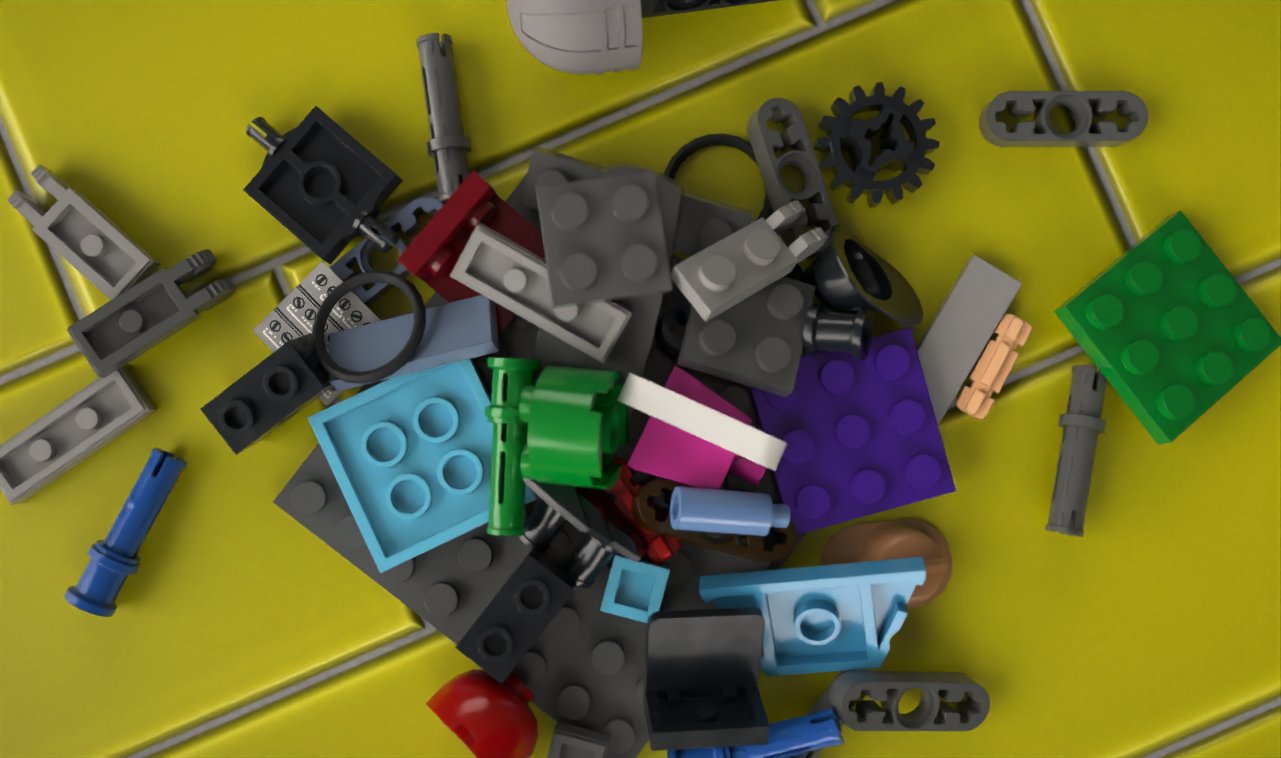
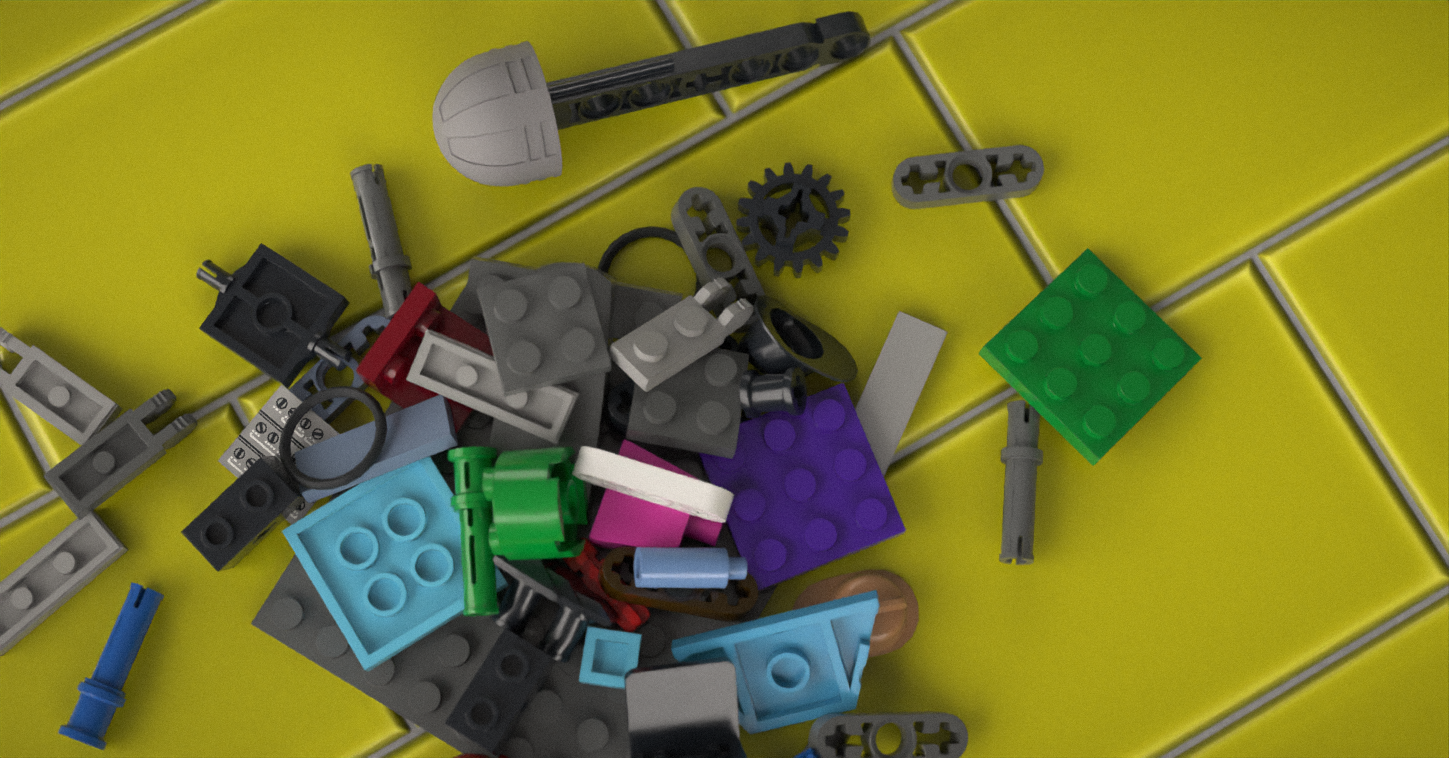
camera: 10 degrees left, 10 degrees down
light nougat axle [956,314,1032,419] -> none

